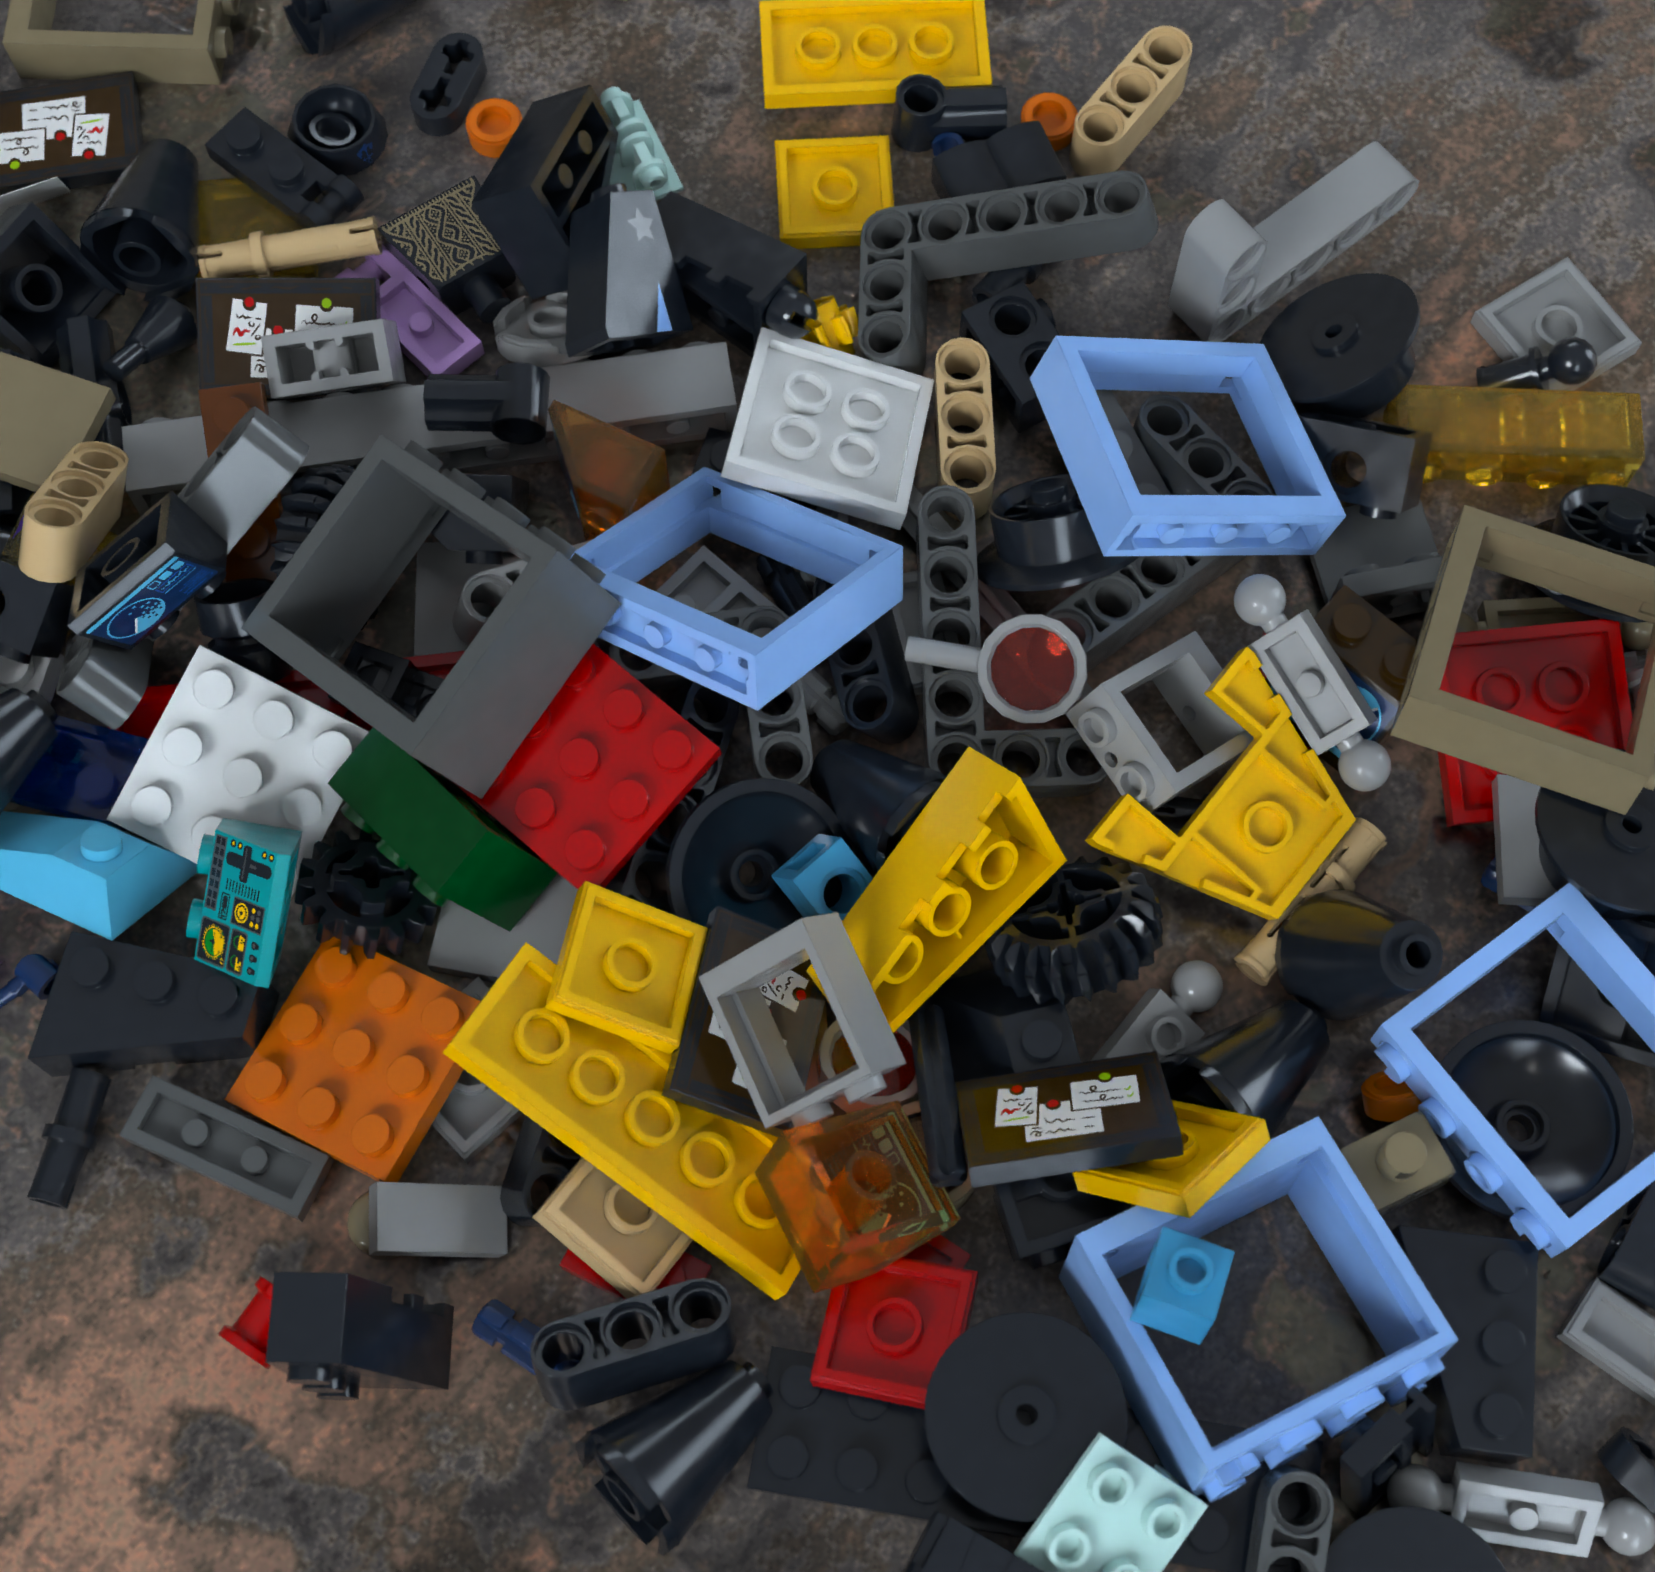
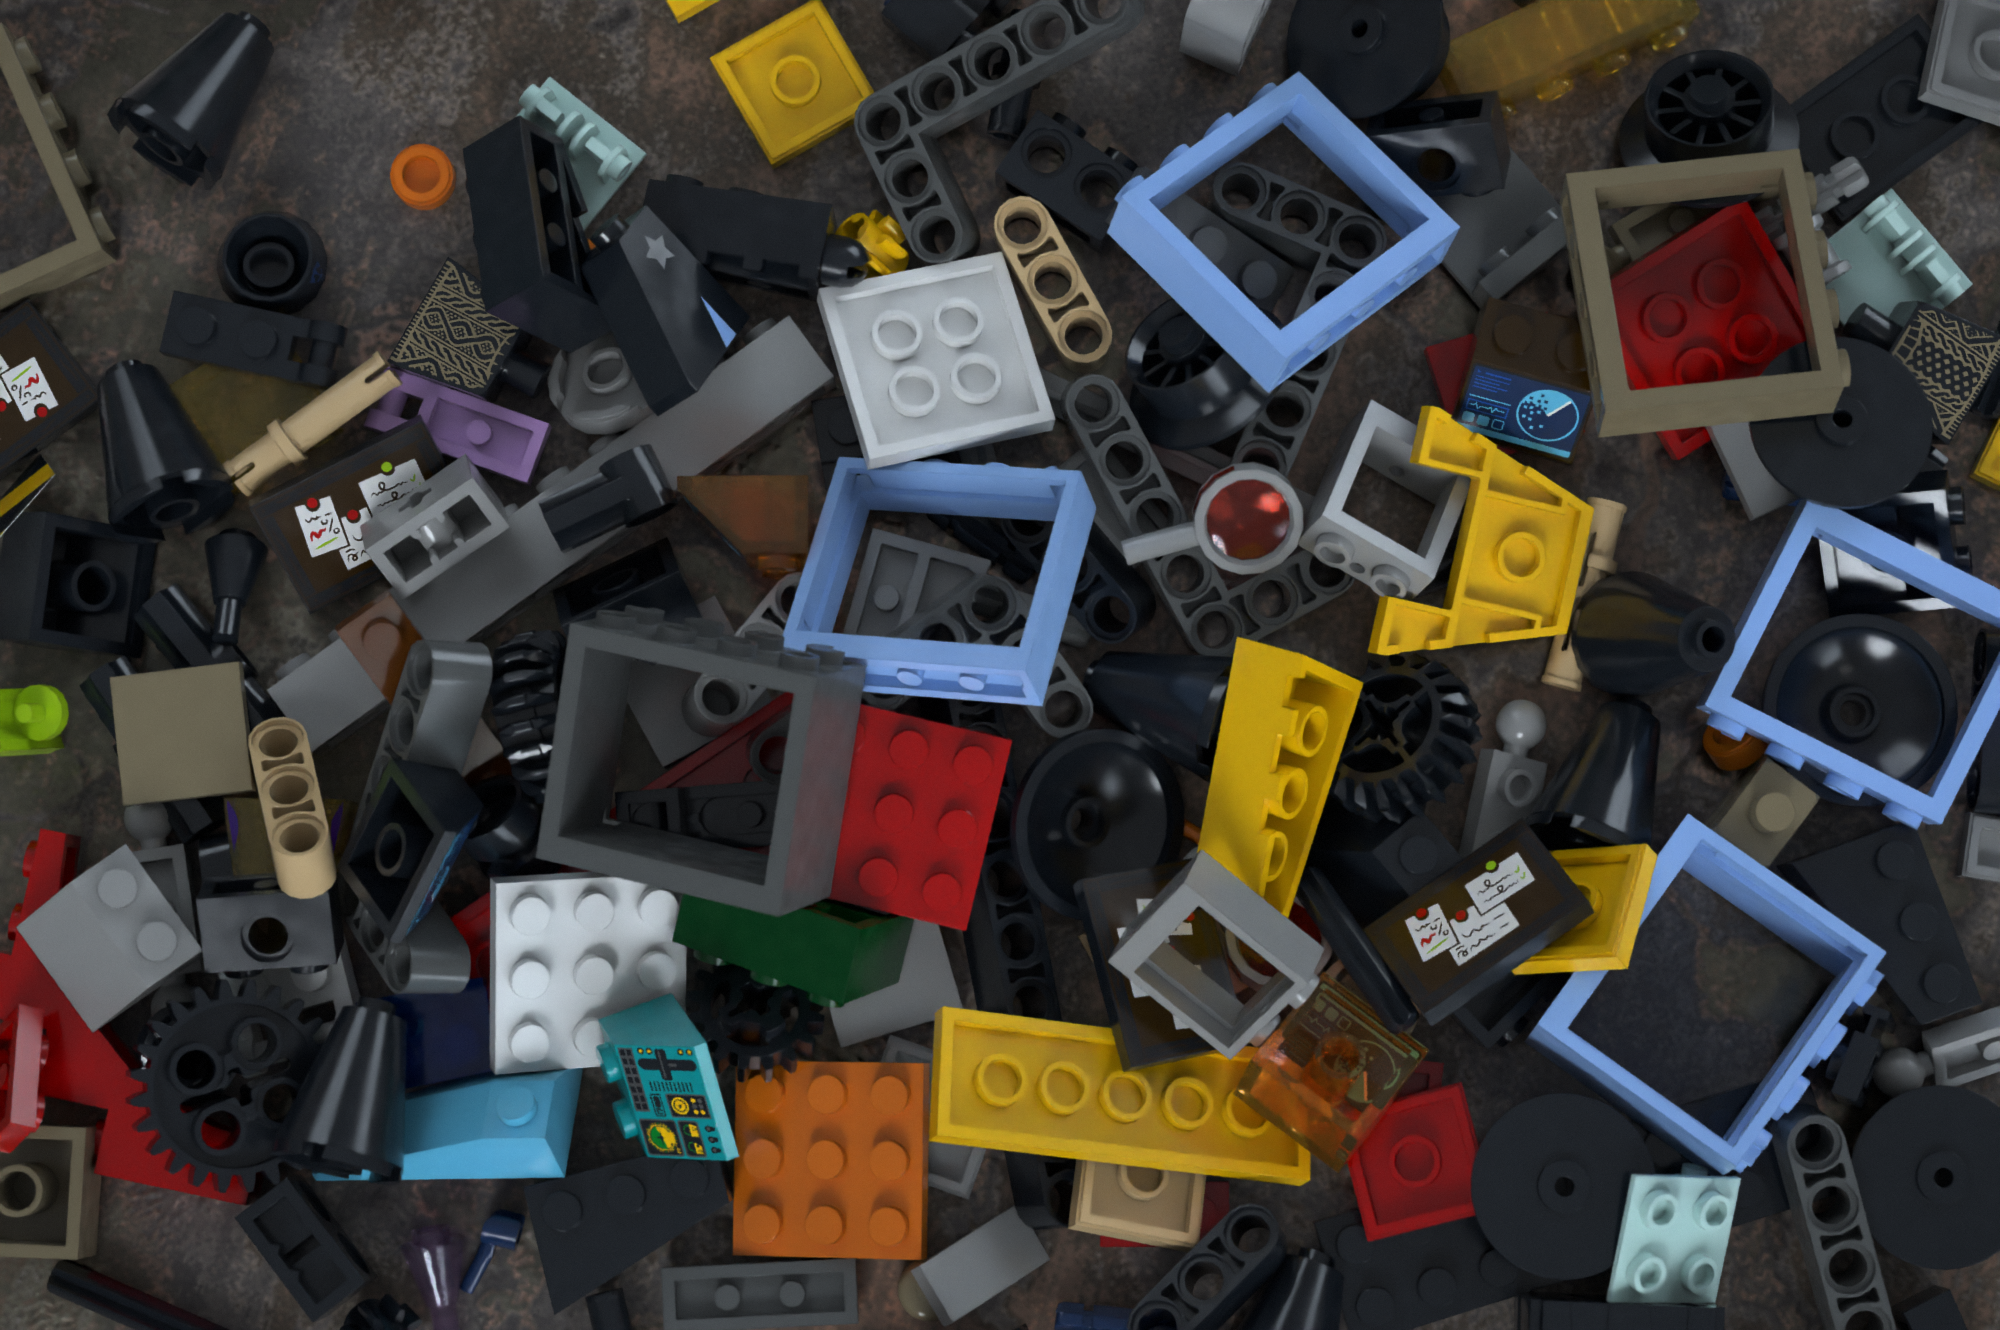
camera: 25 degrees left, 15 degrees up
black beam [409,32,487,137] -> none
yellow tile [545,881,708,1055] -> none
dark azure brick [771,834,873,921] -> none
dark azure brick [1129,1226,1235,1345] -> none
light grey plate [1234,574,1391,792] -> none

